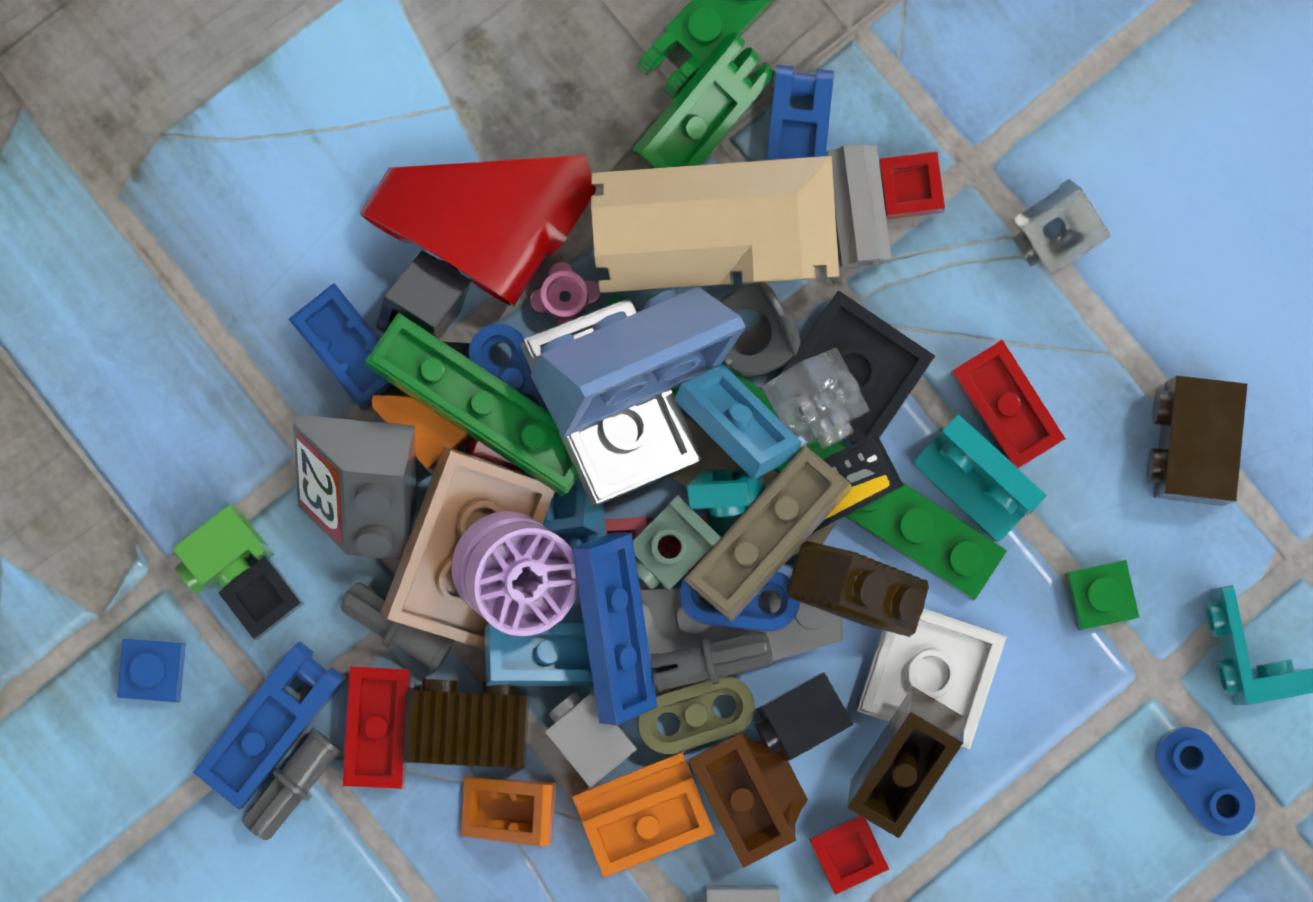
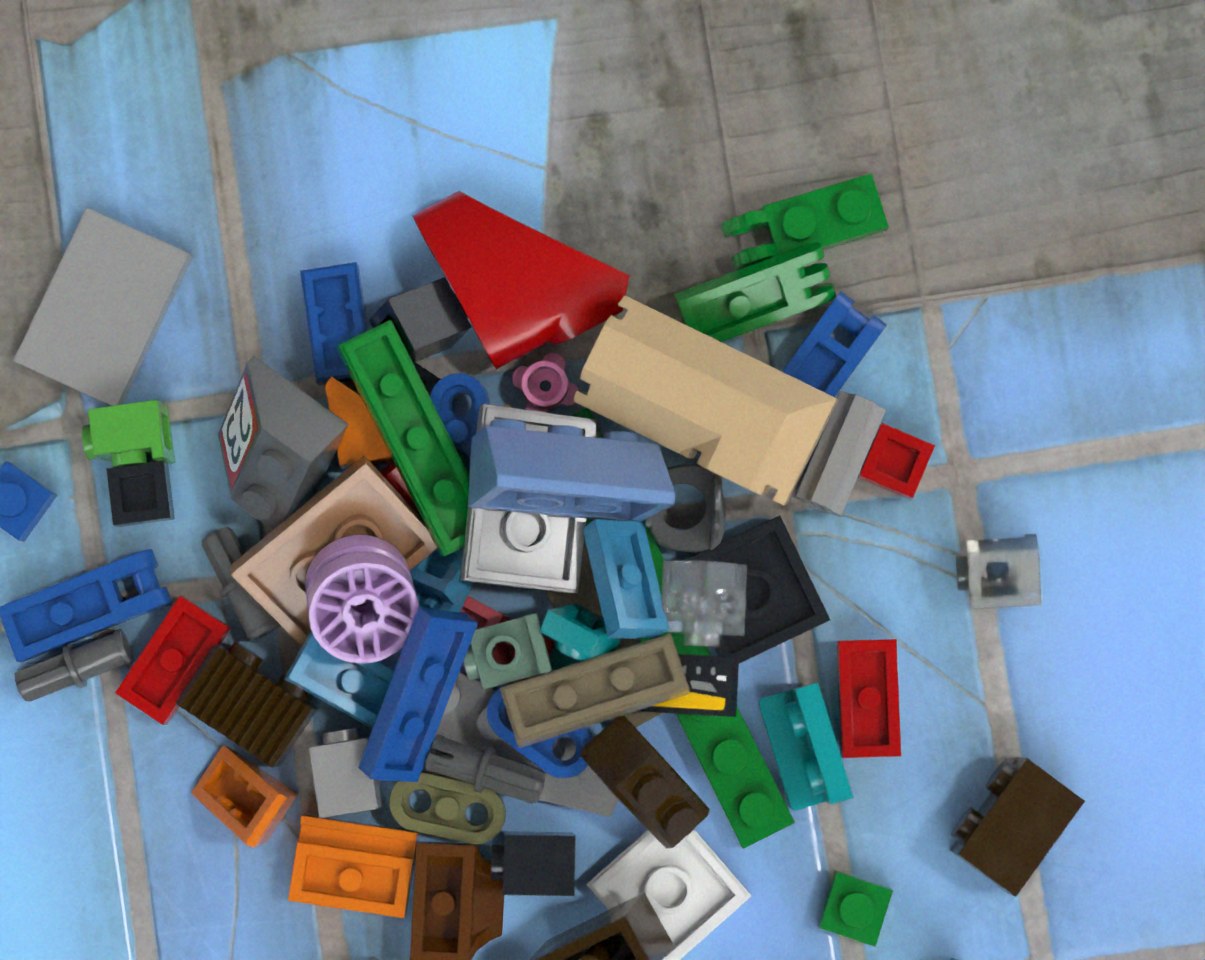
camera: 30 degrees right, 0 degrees up
none -> light grey tile [13,207,193,406]

